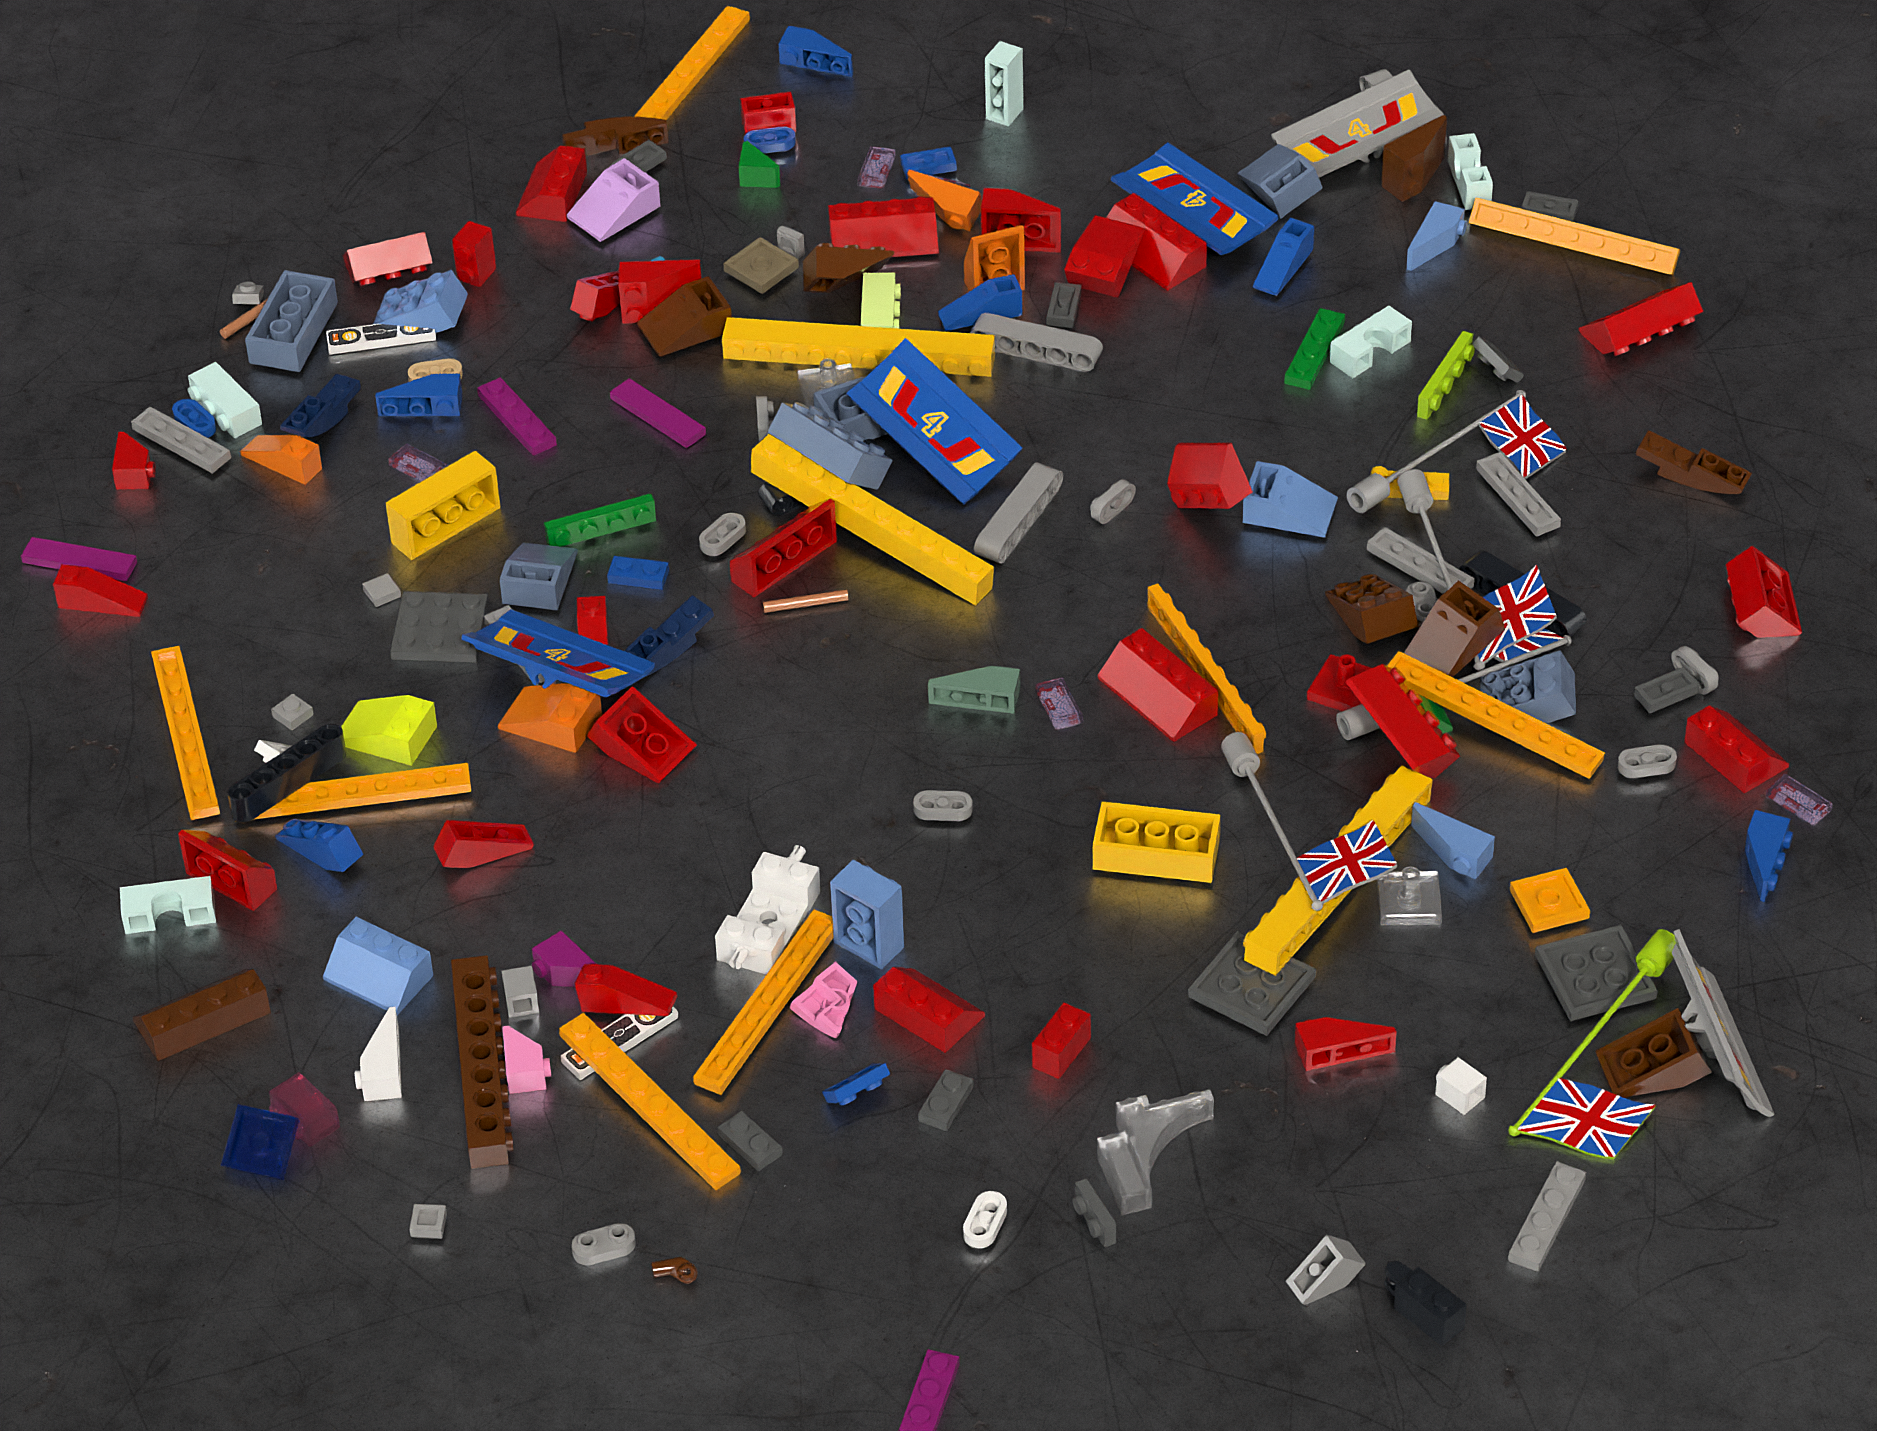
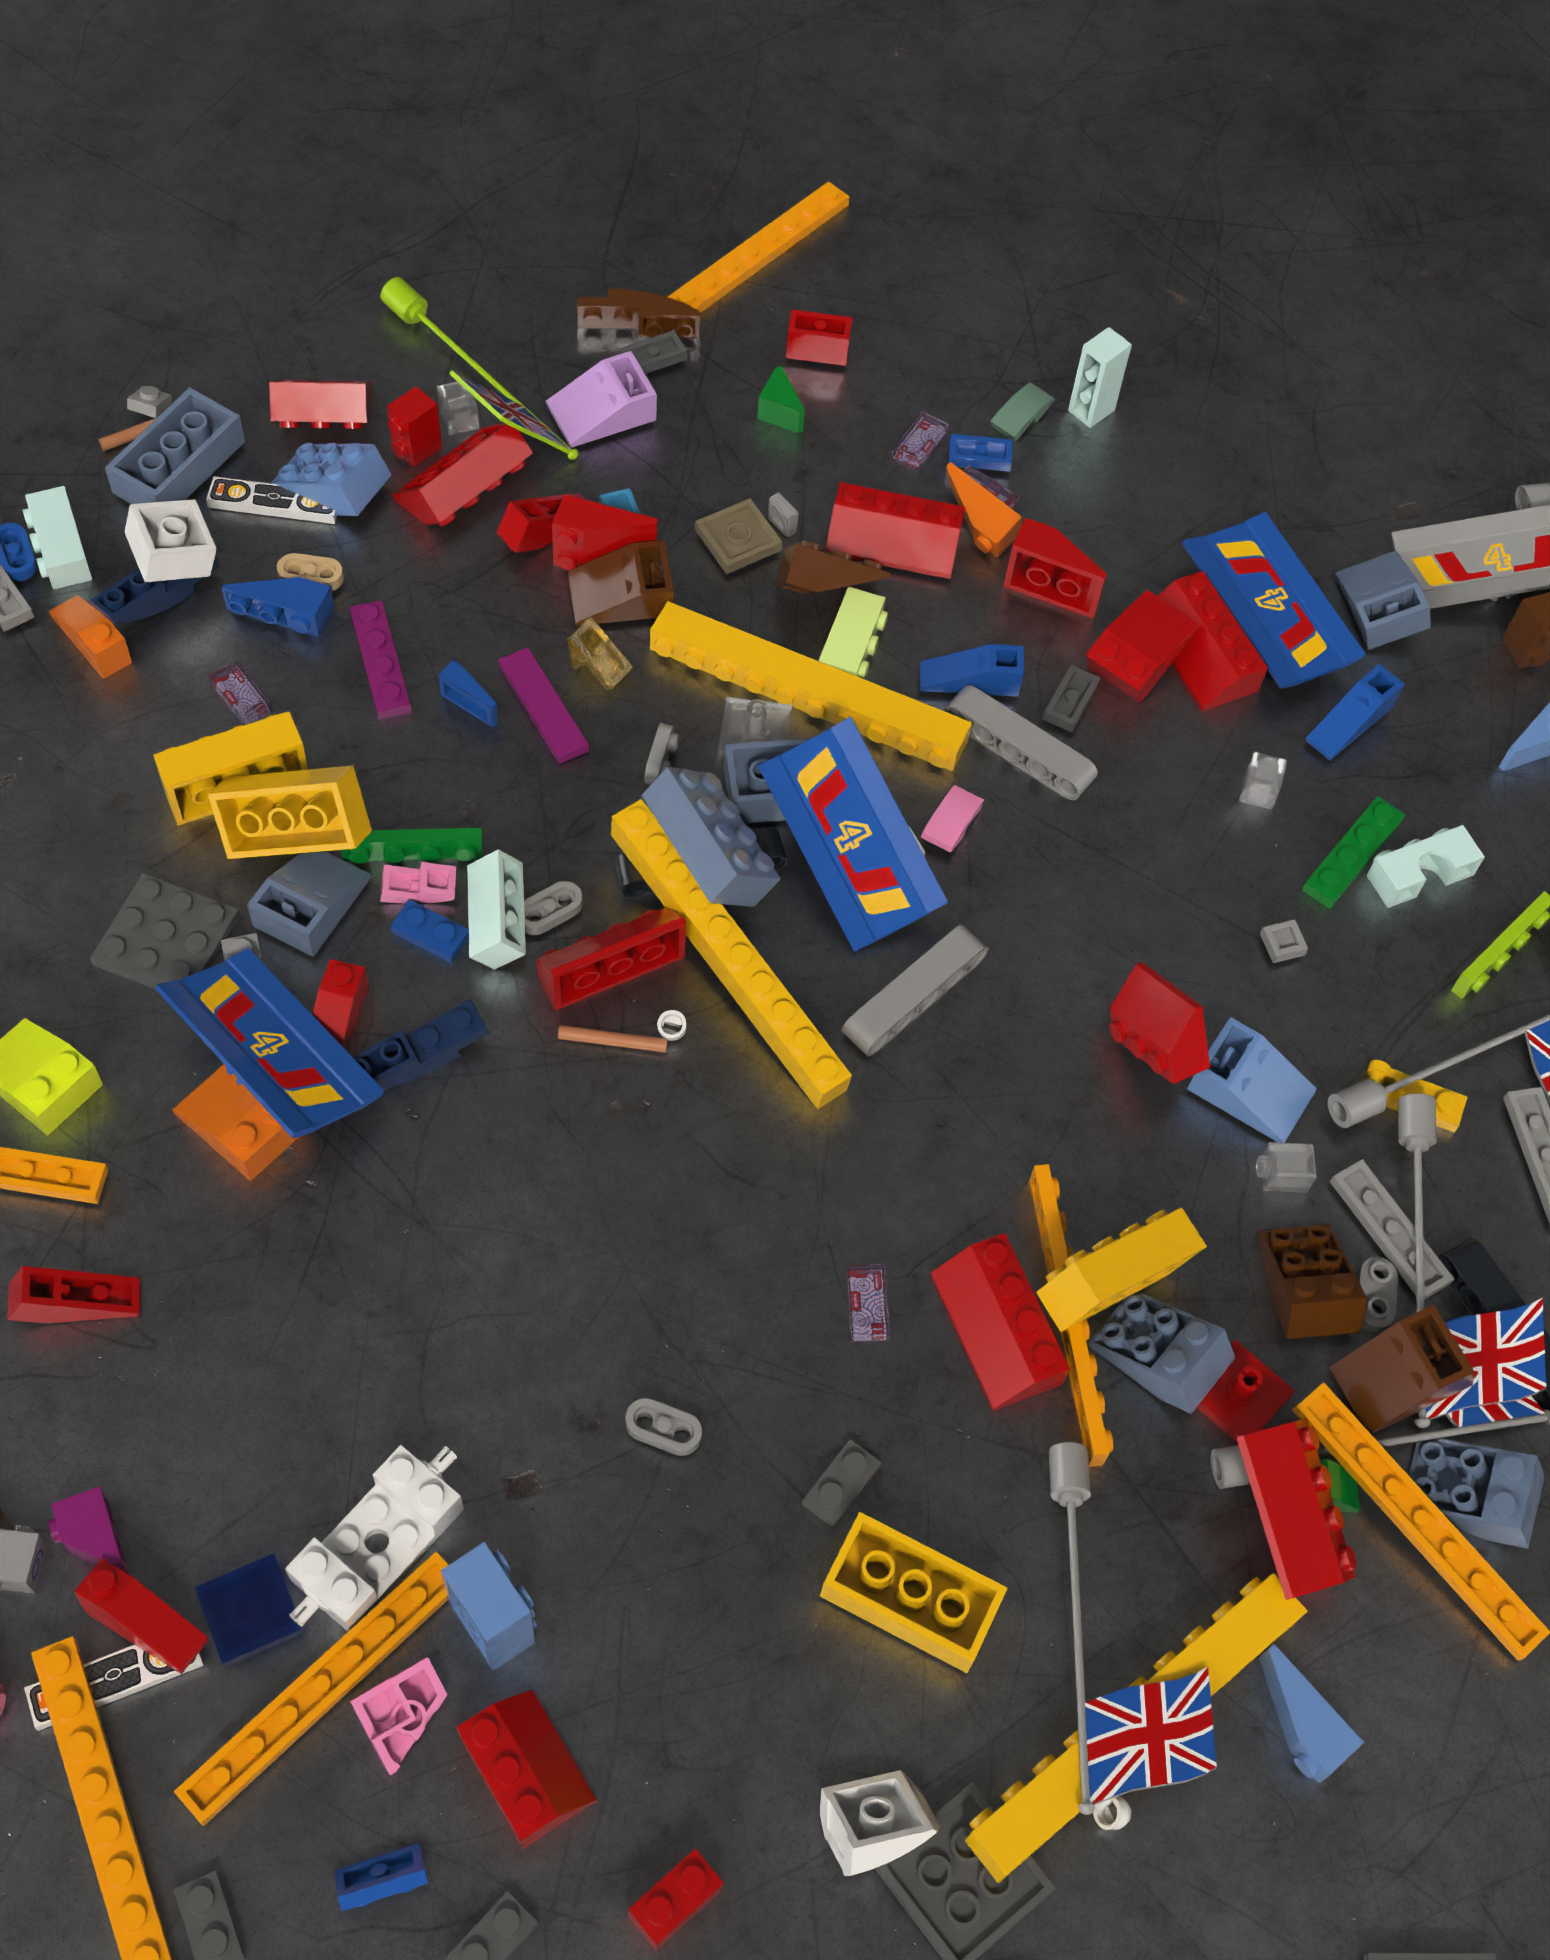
camera: 10 degrees right, 15 degrees up
light grey tile [362,573,401,607] -> none
red slope [516,146,587,222] -> none
red slope [587,686,697,784] -> none
blue plate [744,127,796,153] -> none
blue slope [779,26,853,77] -> none
sand green slope [928,666,1020,714] -> none
orange slope [964,225,1025,291] -> none
light grey plate [1090,479,1136,524] -> none
clear tile [1377,866,1442,925] -> none
light orange plate [1510,868,1590,933] -> none
none -> white brick [125,499,217,582]
none -> clear blue plate [195,1553,305,1668]
none -> yellow brick [208,765,372,859]
none -> lime flag [380,277,579,460]
none -> bright pink slope [380,862,456,904]
none -> slope [392,422,533,526]
none -> clear brick [437,382,479,435]
none -> blue slope [439,660,498,727]
none -> light aqua brick [467,849,526,970]
none -> clear yellow slope [567,616,633,690]
none -> white hinge [657,1010,687,1041]
none -> dark grey plate [802,1439,882,1529]
none -> white slope [820,1770,942,1876]
none -> bright pink slope [920,785,984,853]
none -> sand green slope [990,382,1055,442]
none -> yellow brick [1036,1207,1207,1332]
none -> sand blue slope [1088,1292,1235,1414]
none -> white hinge [1093,1796,1131,1830]
none -> clear brick [1239,752,1287,810]
none -> clear brick [1256,1142,1317,1193]
none -> light grey plate [1260,919,1308,963]

